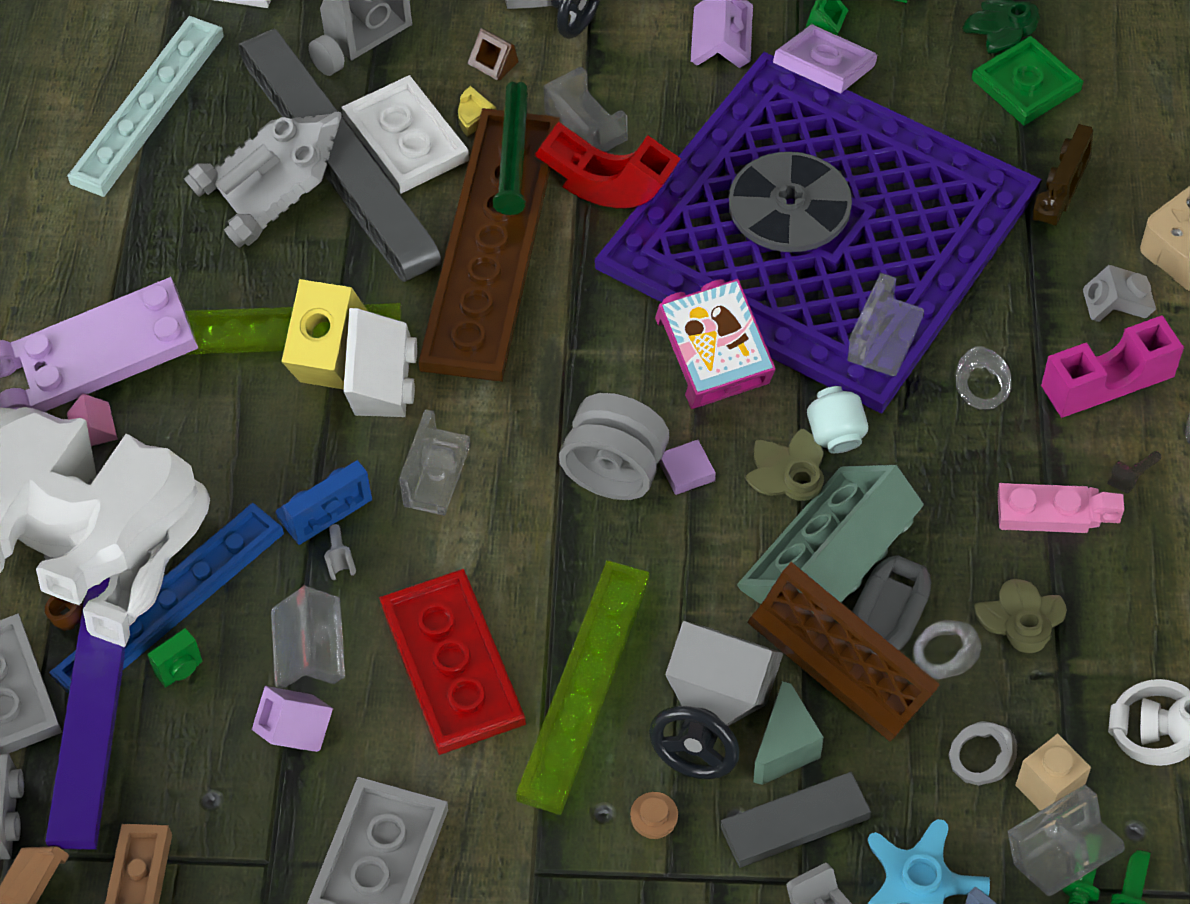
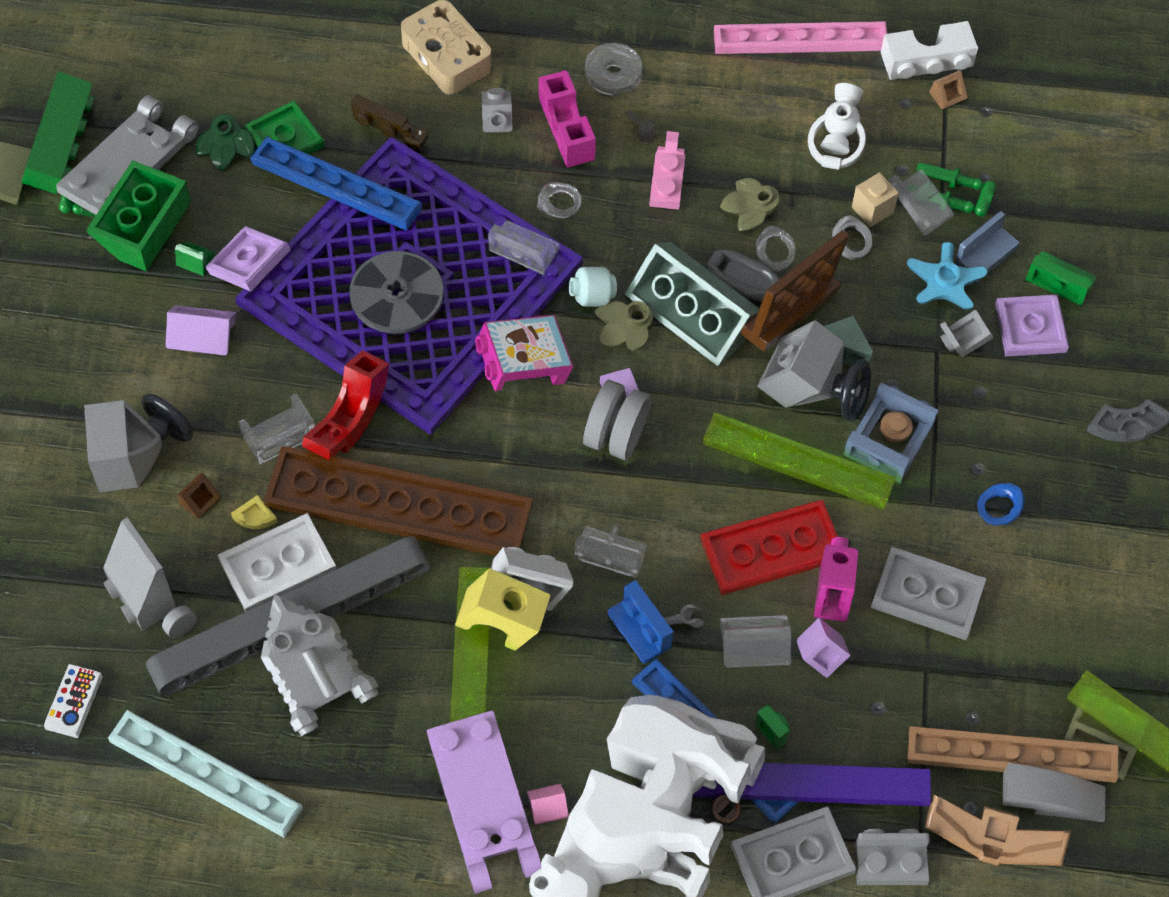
camera: 90 degrees left, 5 degrees up
dark green axle [493,81,528,215] -> none
dark grey tile [720,772,871,868] -> none
none -> blue tile [251,137,422,231]
none -> dark pink torso [813,537,858,622]
none -> sand blue window [844,382,938,484]

